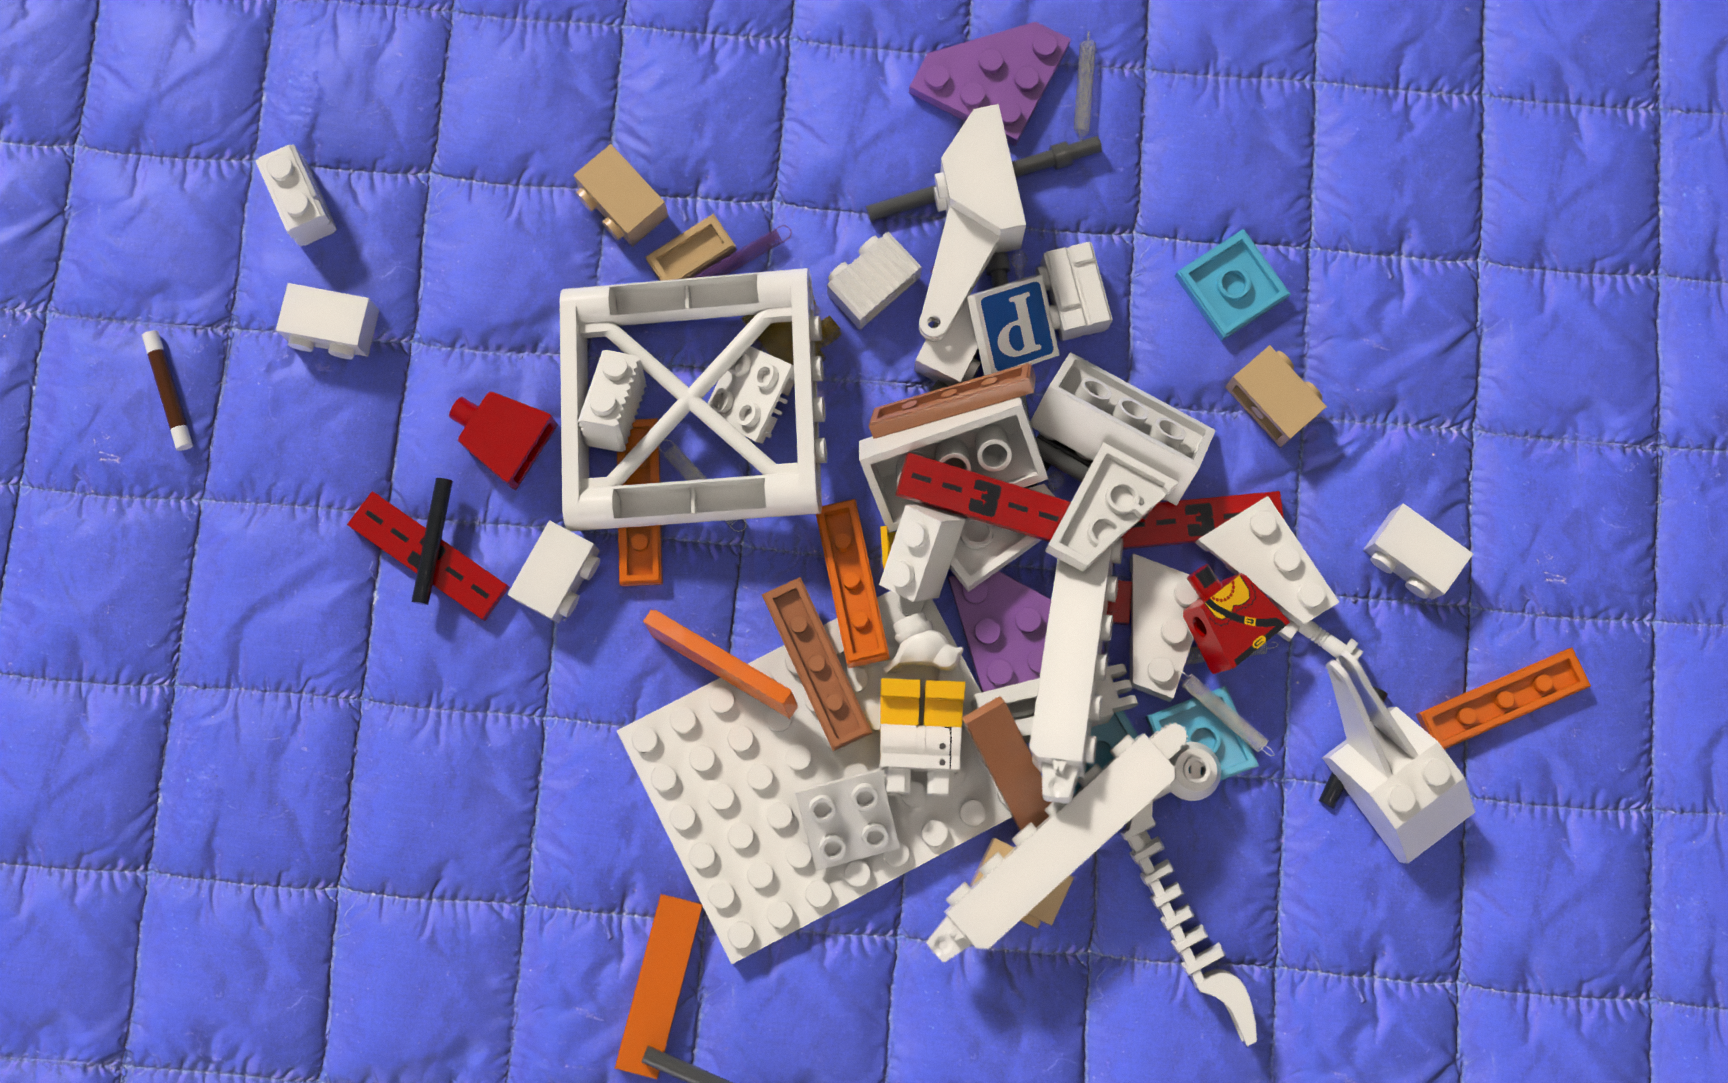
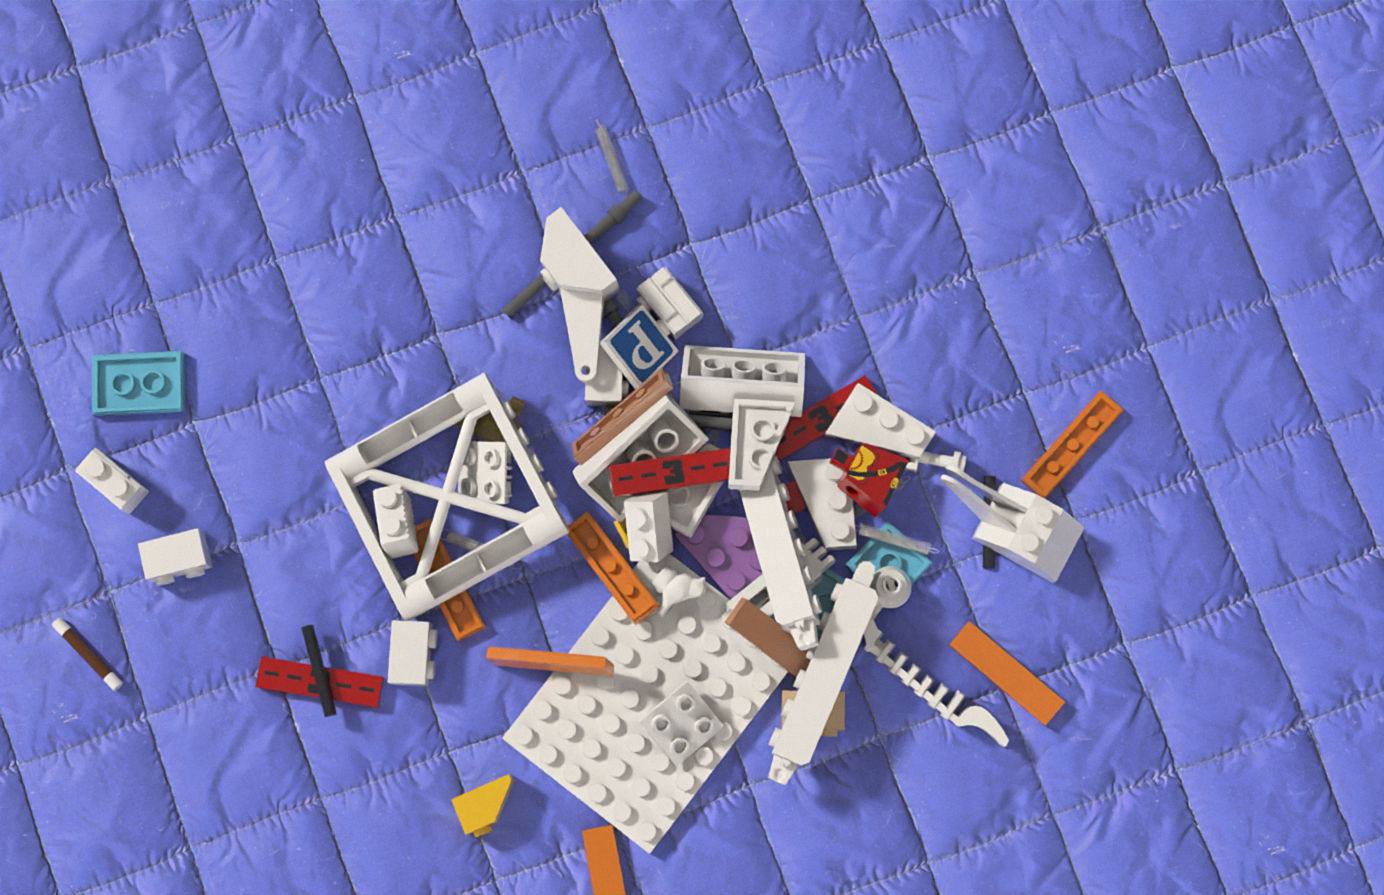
camera: 20 degrees left, 0 degrees up
red torso [449,391,558,491] -> none
tan brick [573,144,669,247] -> none
tan tile [645,213,737,281] -> none
medium lavender piece [691,225,791,278] -> none
nougat tile [762,577,872,751] -> none
white brick [827,232,922,330] -> none
hips [880,678,965,796] -> none
medium lavender plate [909,22,1071,146] -> none
medium azure tile [1175,229,1291,342] -> none
tan brick [1225,345,1327,448] -> none
white brick [1363,503,1473,600] -> none
none -> medium azure tile [92,351,185,416]
none -> yellow slope [451,774,514,838]
none -> orange tile [949,621,1065,726]

